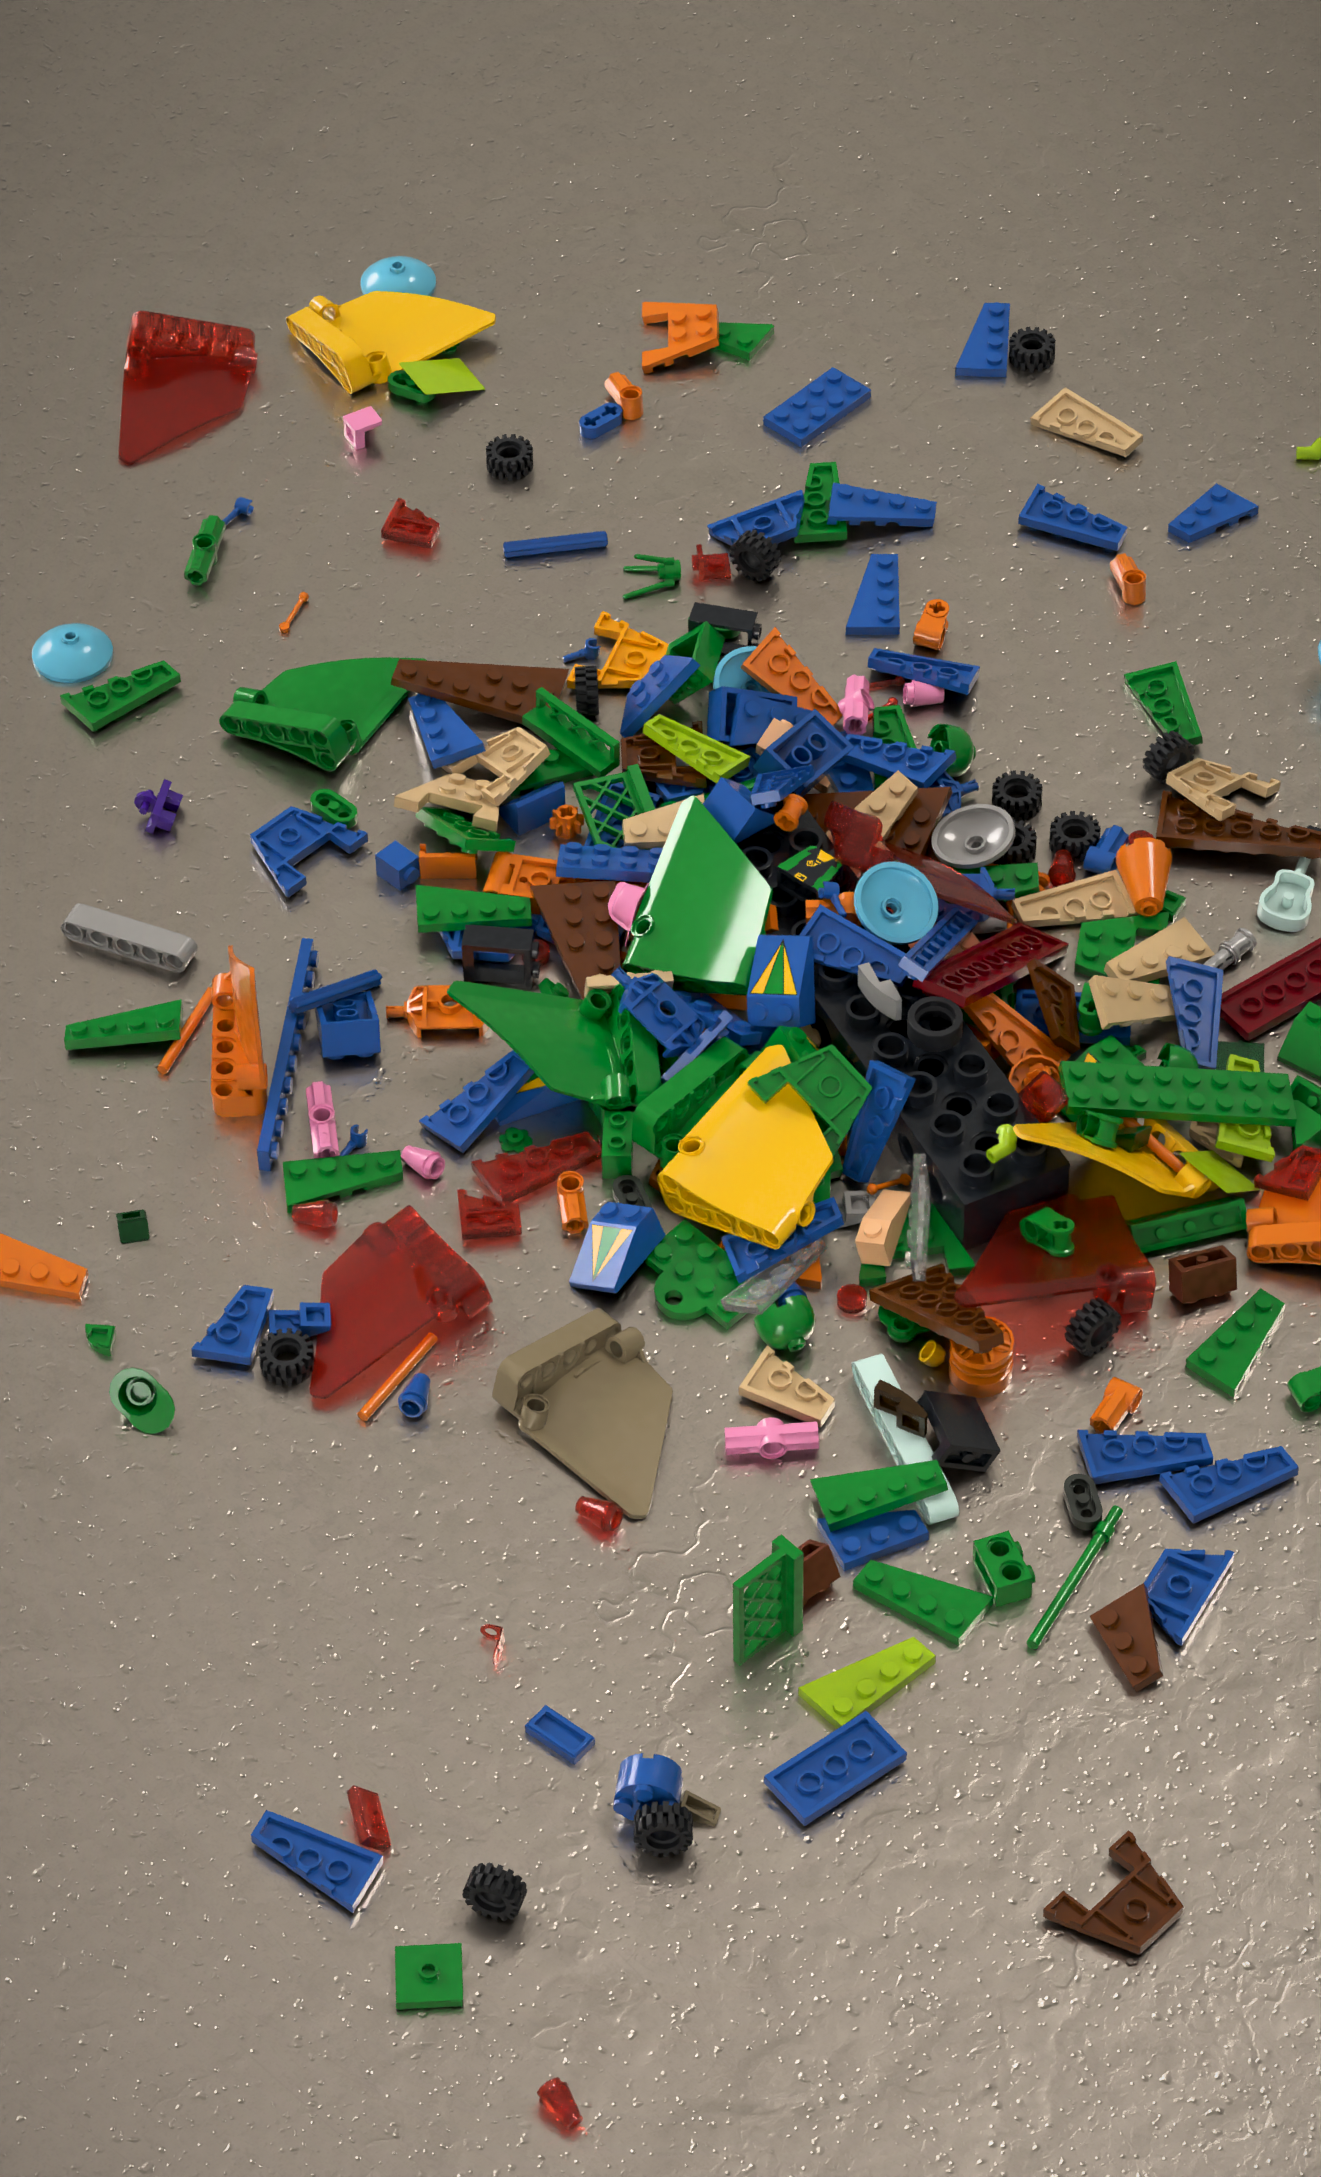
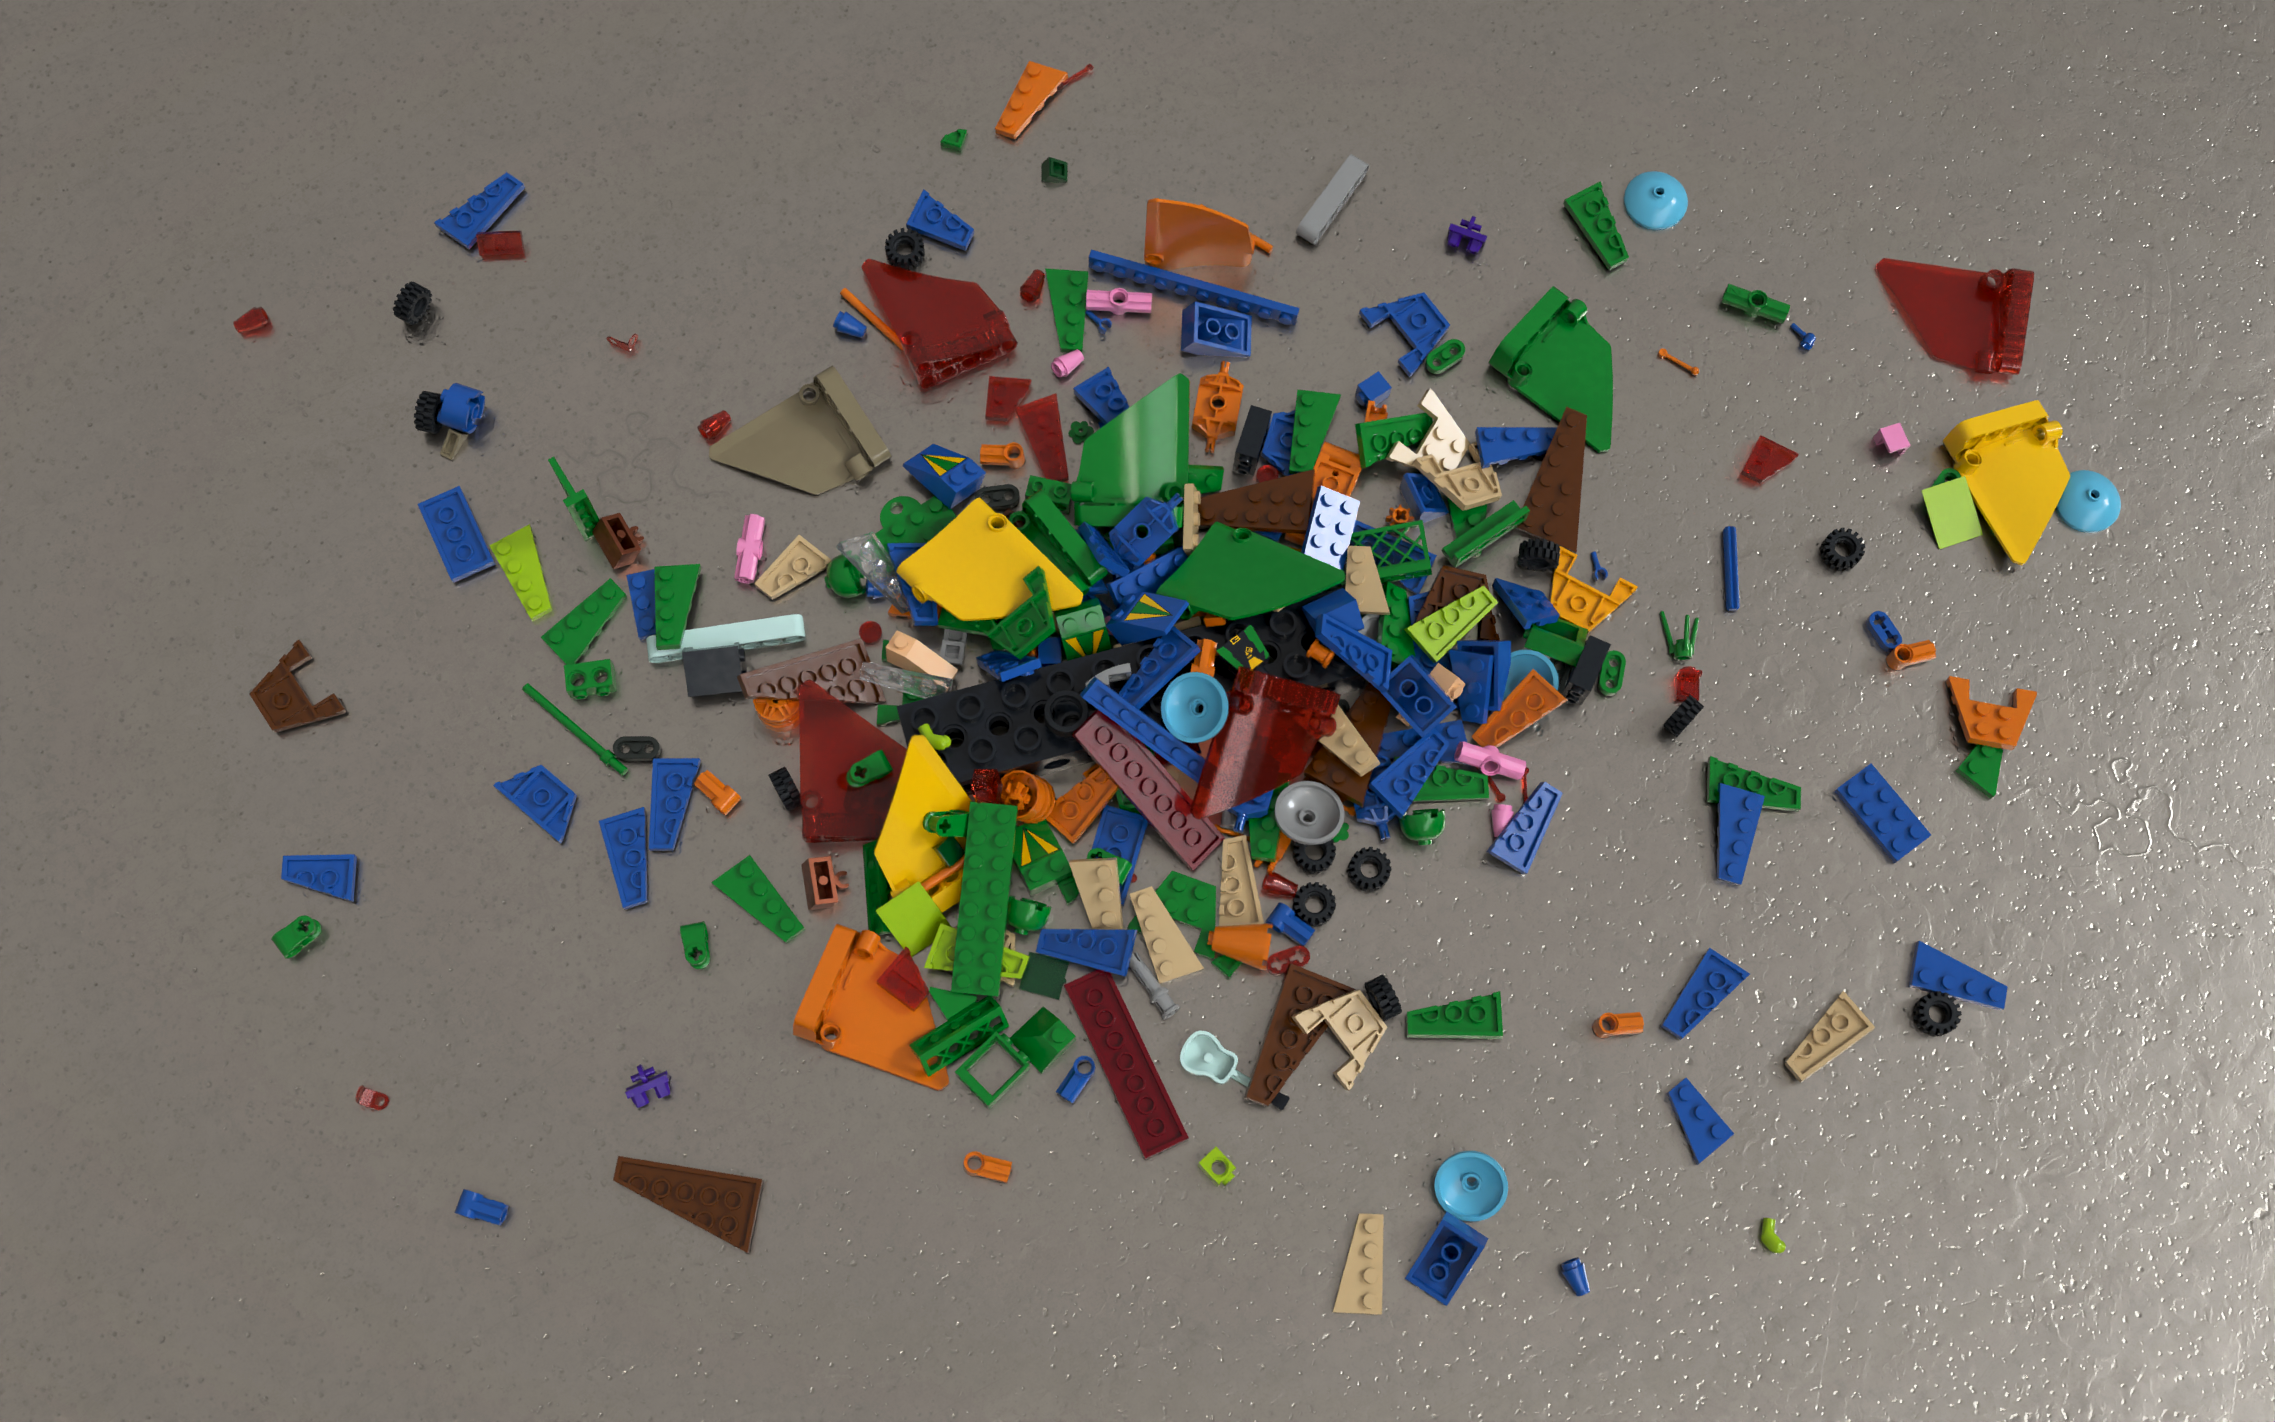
camera: 95 degrees right, 25 degrees up
green wing [64,999,183,1050] -> none
green piece [109,1367,175,1434] -> none
blue slope [268,1302,331,1337] -> none
blue axle [288,969,382,1014] -> none
green plate [395,1943,464,2010] -> none
blue tile [525,1705,595,1765] -> none
bright pink piece [608,882,649,947] -> none
blue wing [707,490,805,546] -> none
blue hand [818,881,847,918] -> none
blue wing [846,554,900,635] -> none
orange hinge [866,1173,912,1195] -> none
dark brown slope [874,1380,928,1438] -> none
orange piece [913,599,949,651] -> none
reddish brown wing [1027,958,1080,1054] -> none
reddish brown wing [1090,1583,1164,1692] -> none

